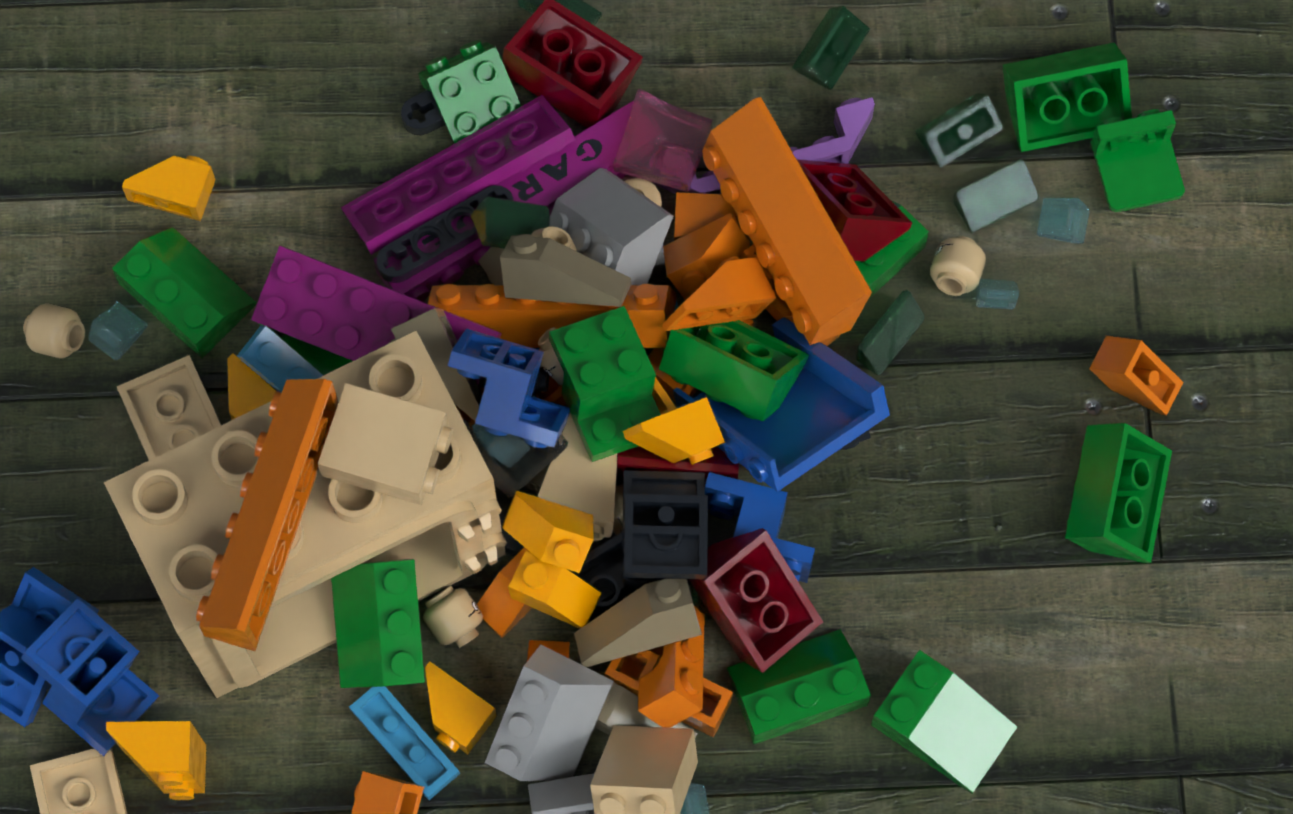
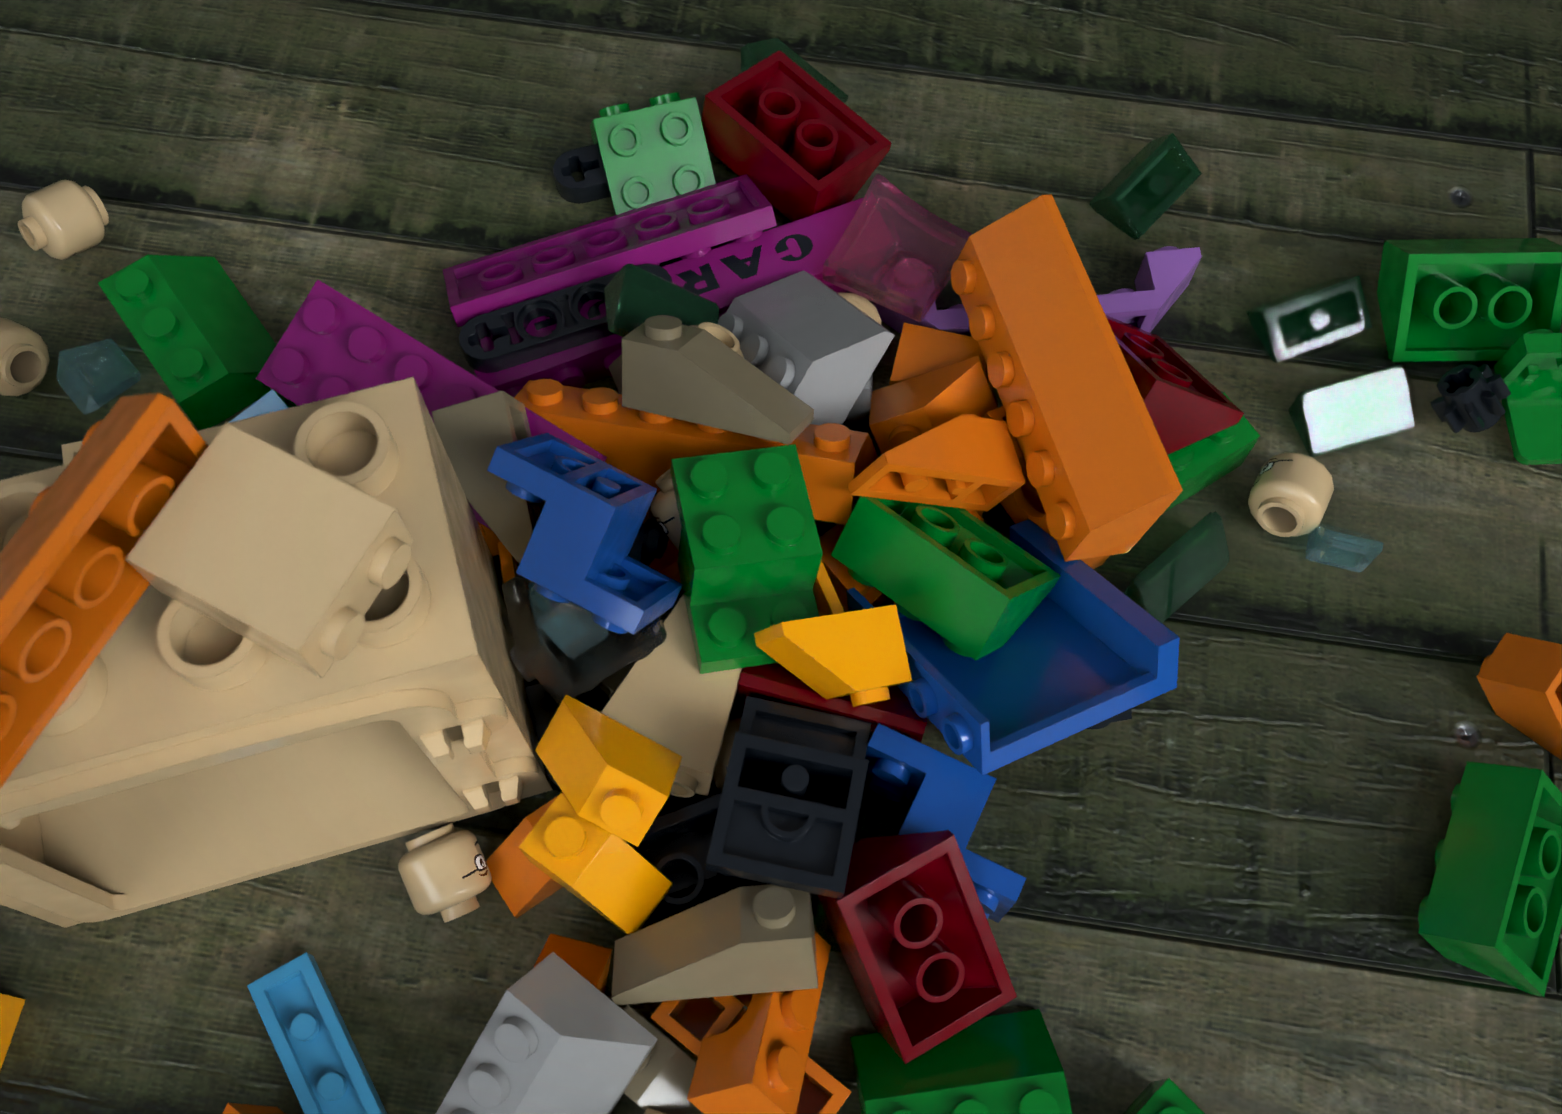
camera: 10 degrees right, 5 degrees down
light orange slope [122,156,216,221] -> none
green slope [331,559,425,688] -> none
light orange slope [425,661,497,755] -> none
clear light blue slope [1037,198,1089,244] -> none
none -> tan head [18,180,109,260]
none -> black gear [1430,364,1511,433]

